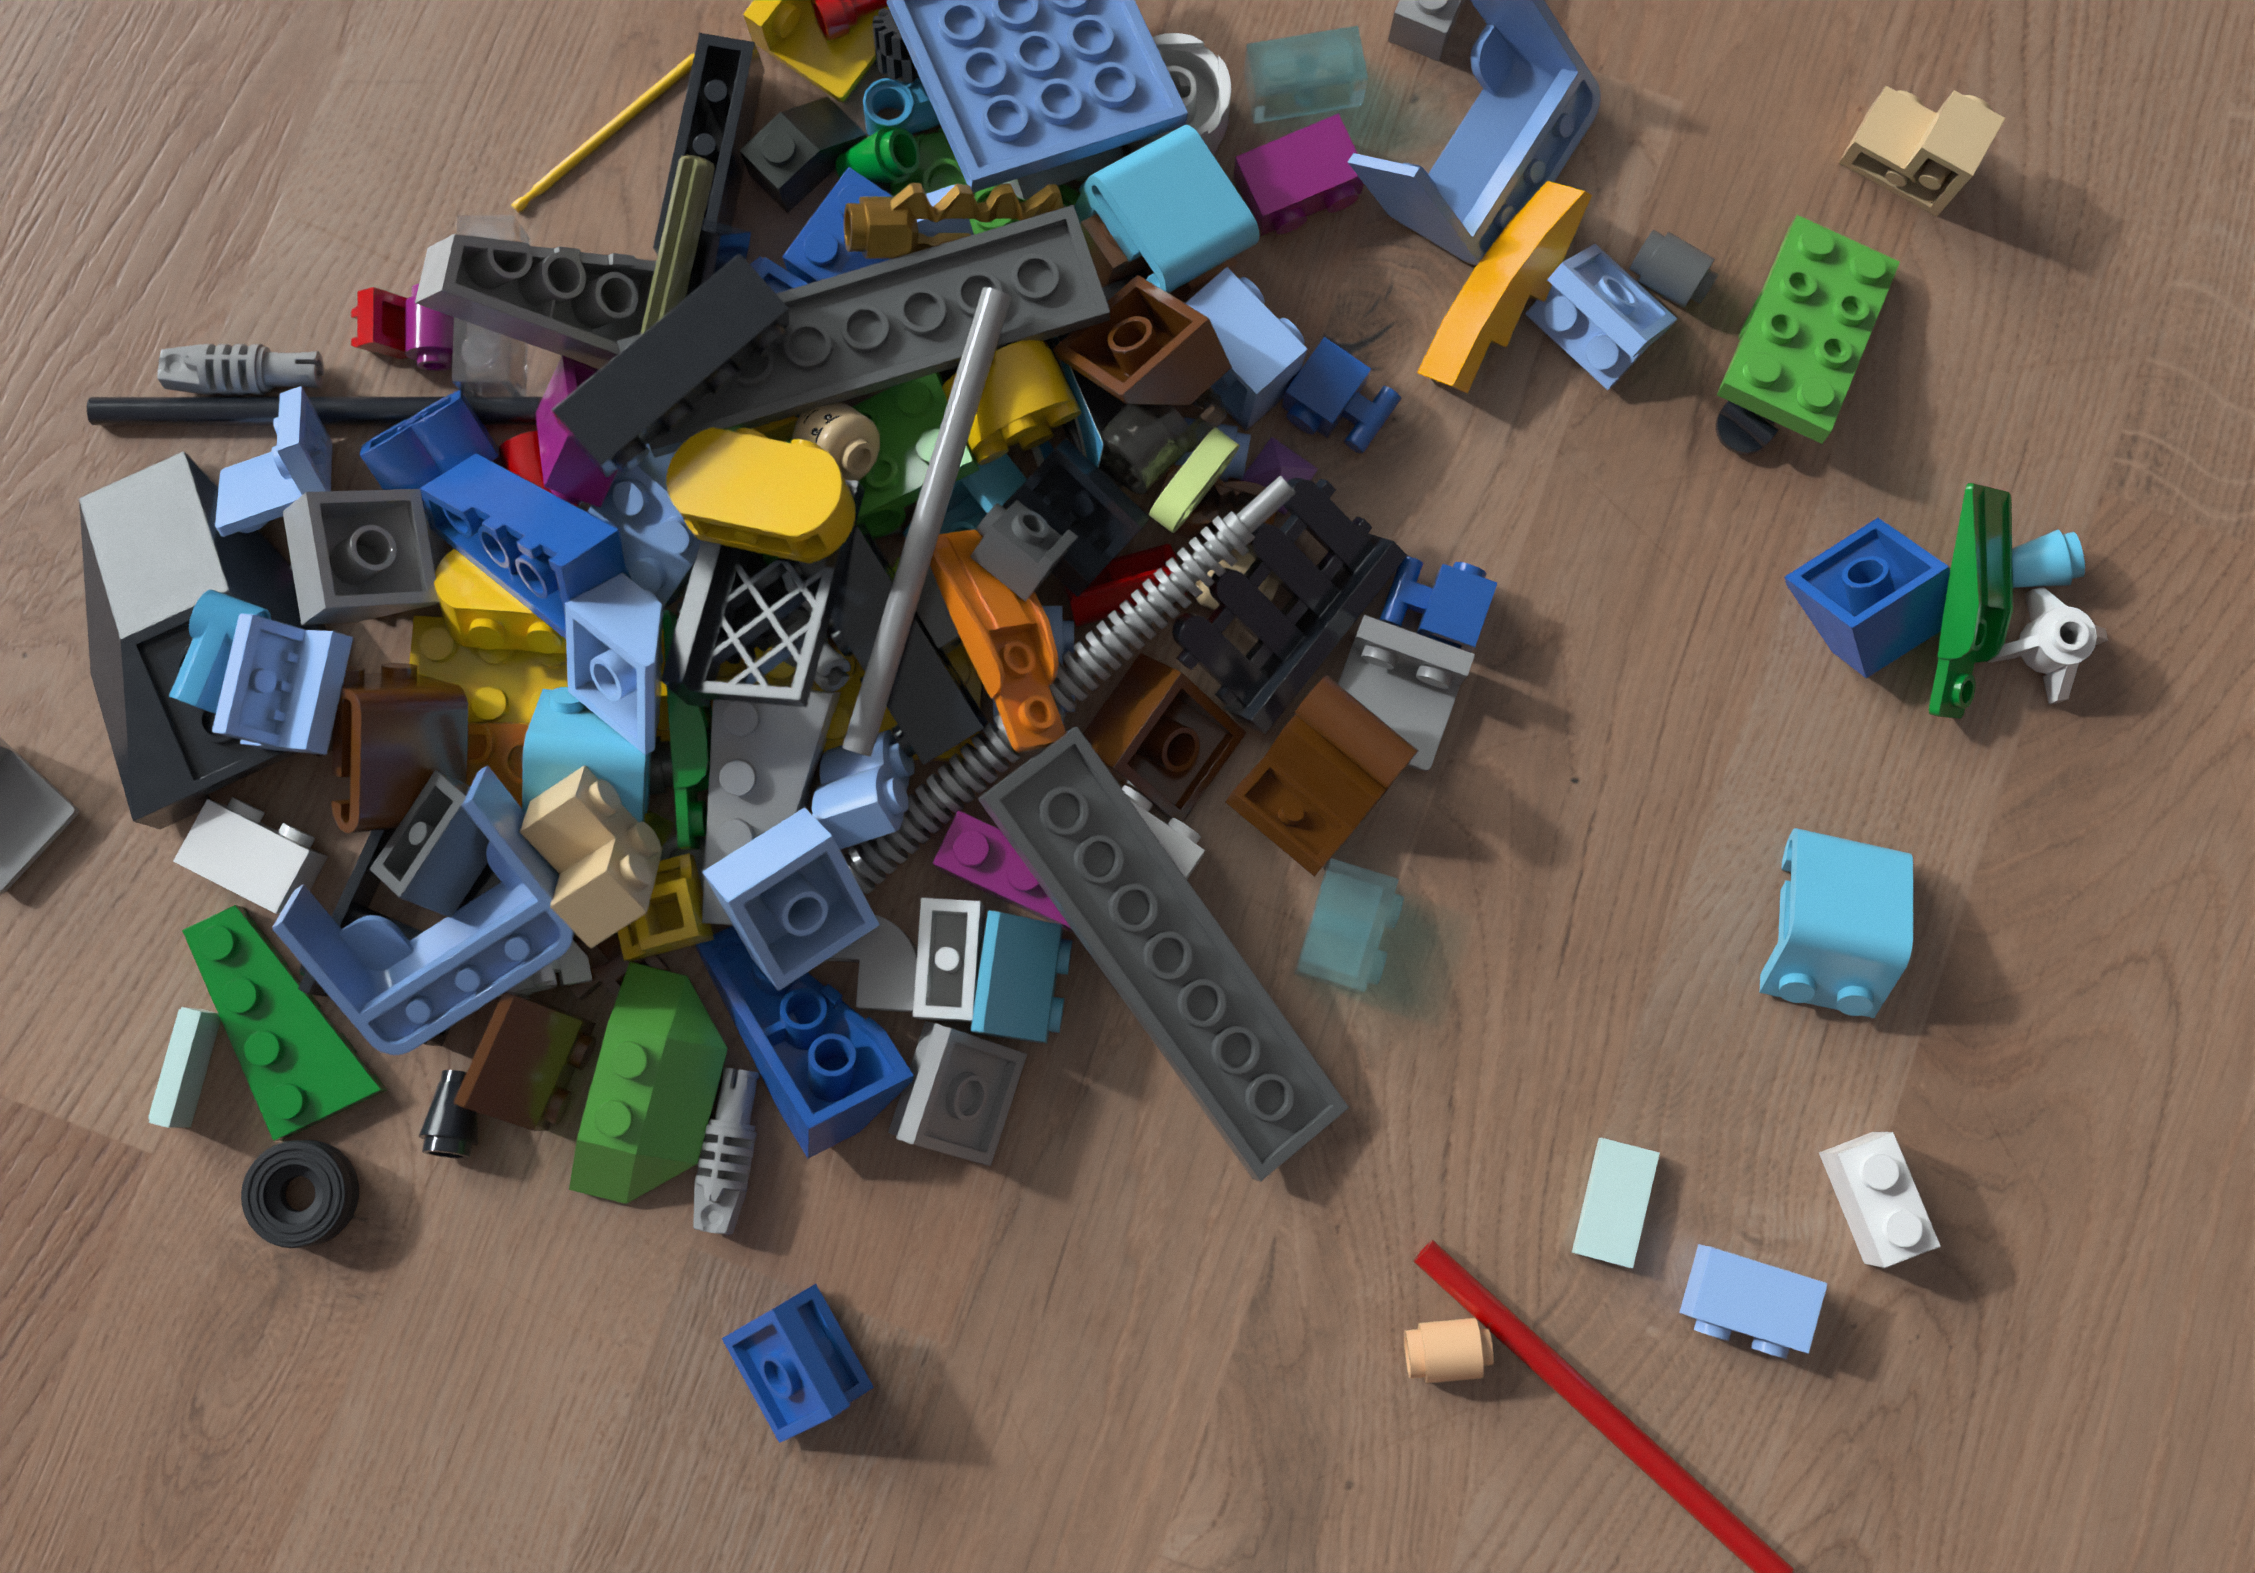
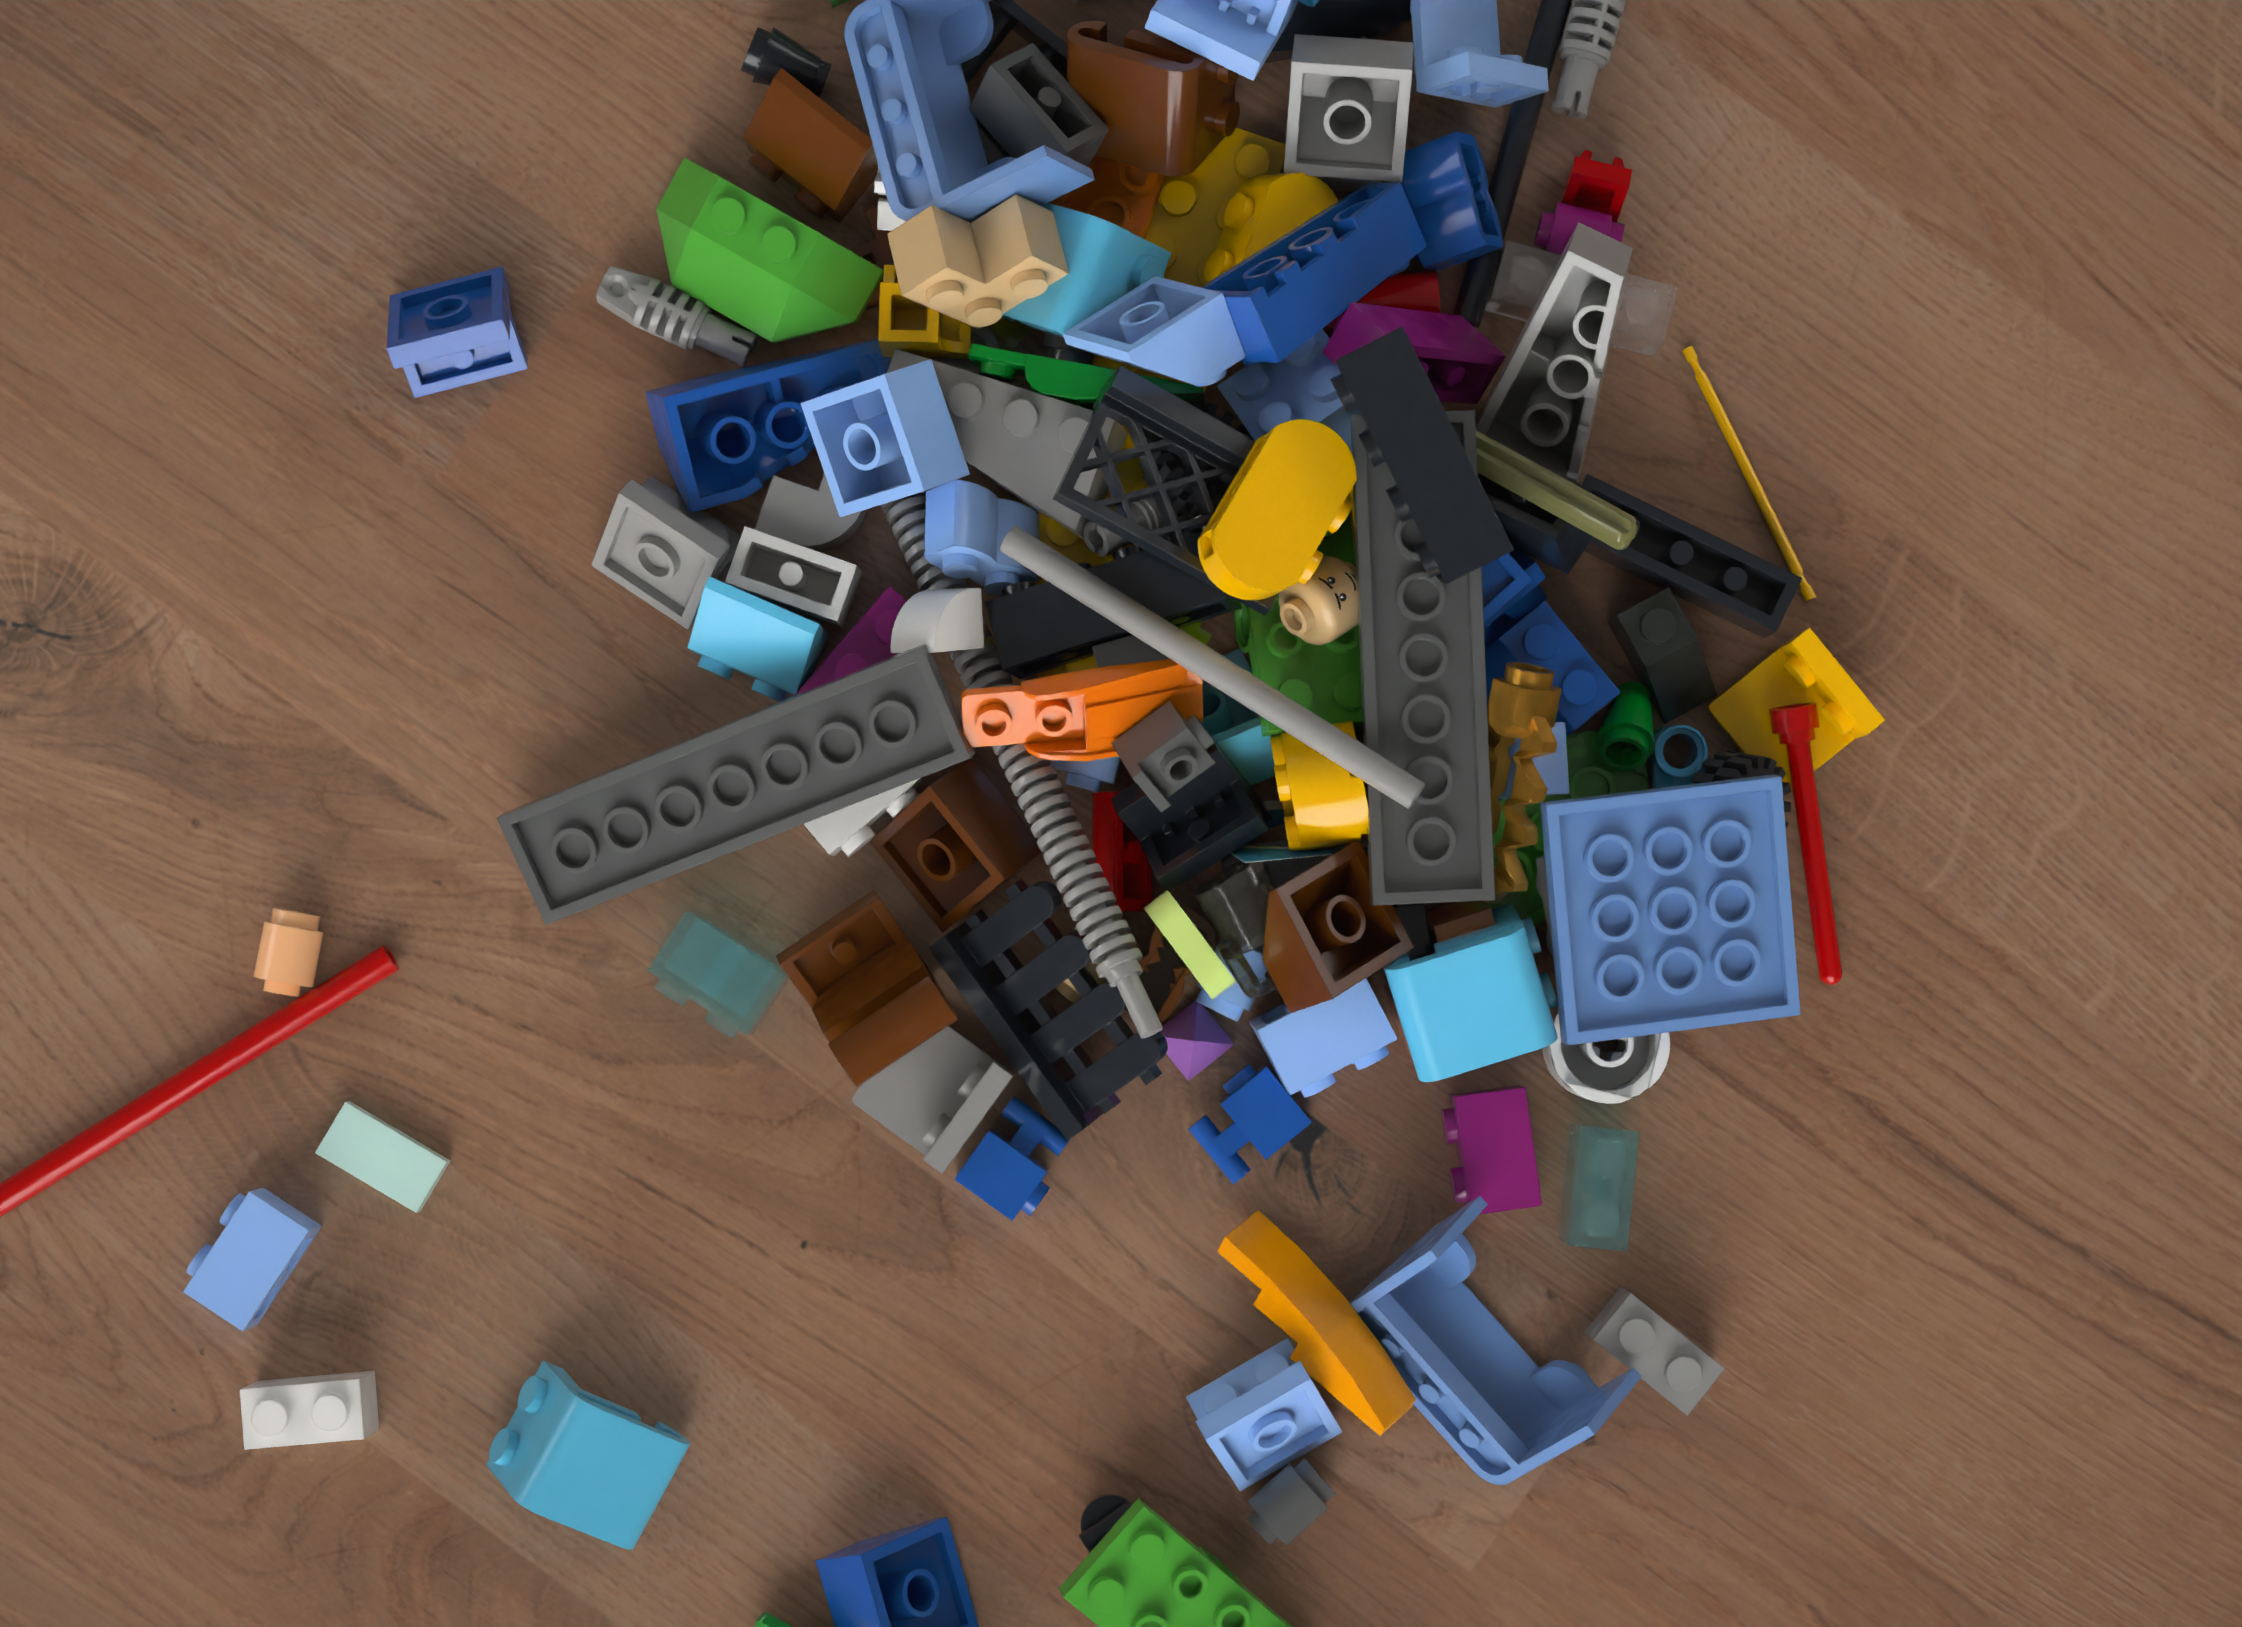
camera: 105 degrees right, 5 degrees up
none -> white brick [891,588,984,653]

